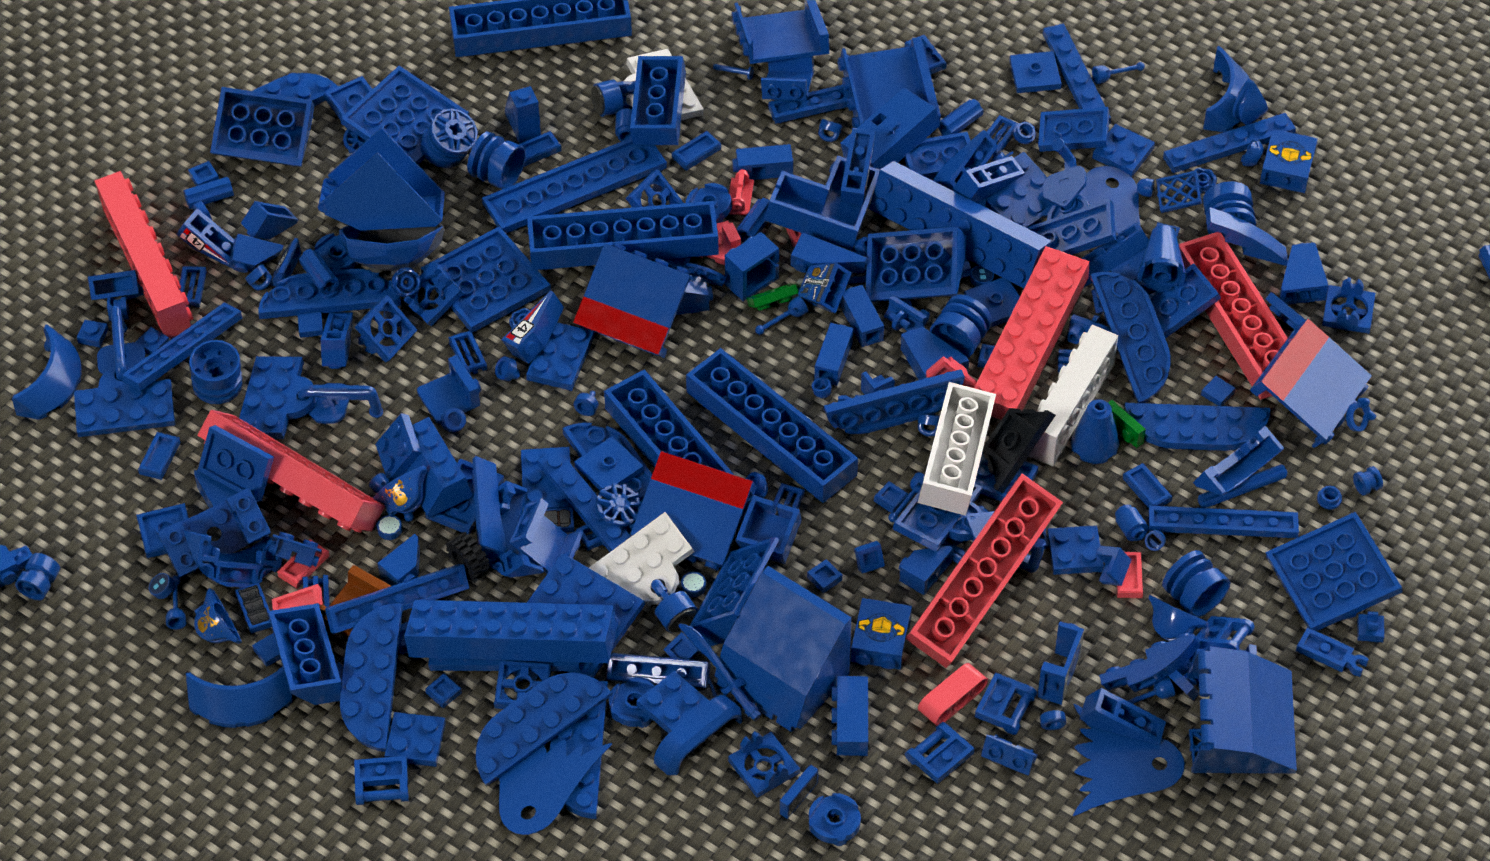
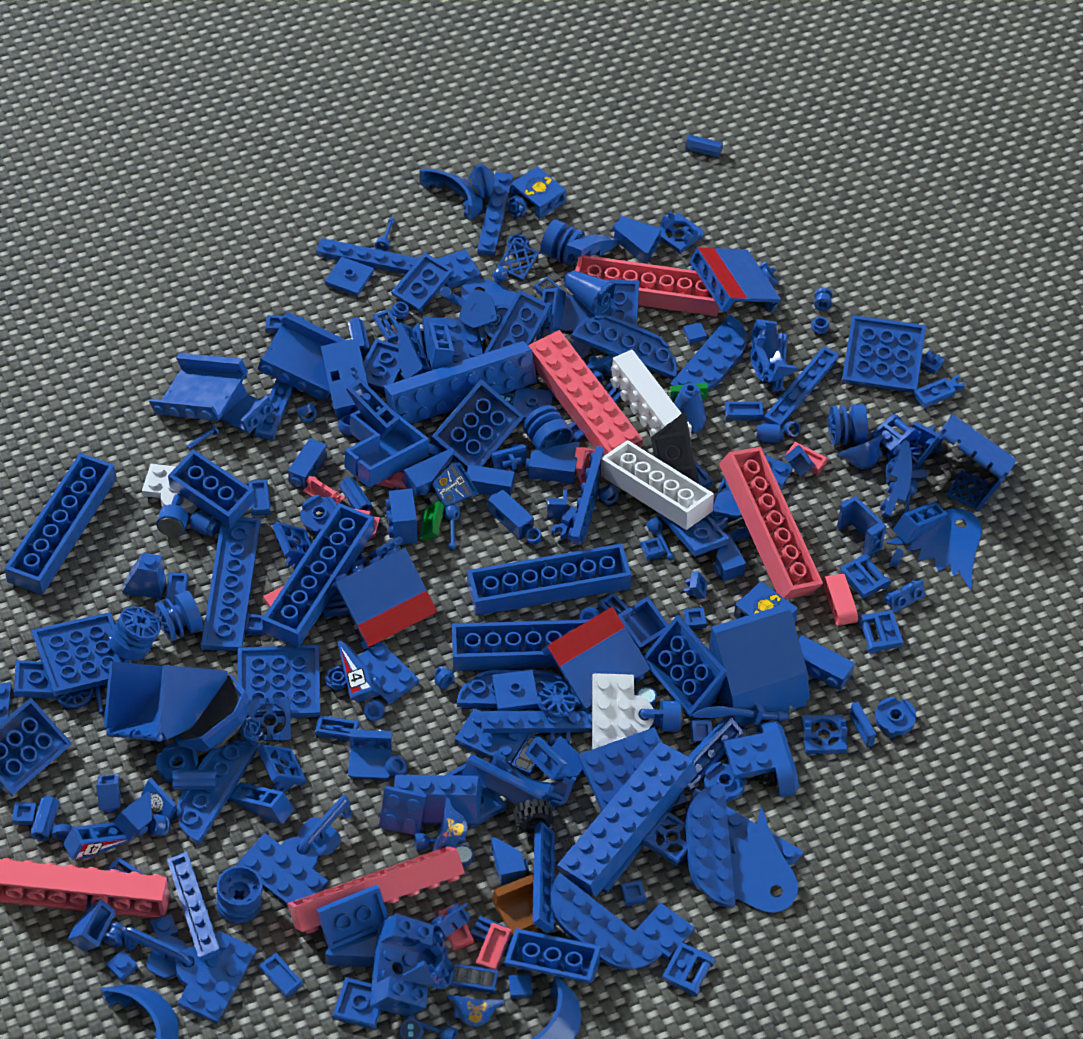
camera: 60 degrees left, 0 degrees up
blue tile [298,312,323,338] -> none
blue plate [1266,292,1305,329] -> none

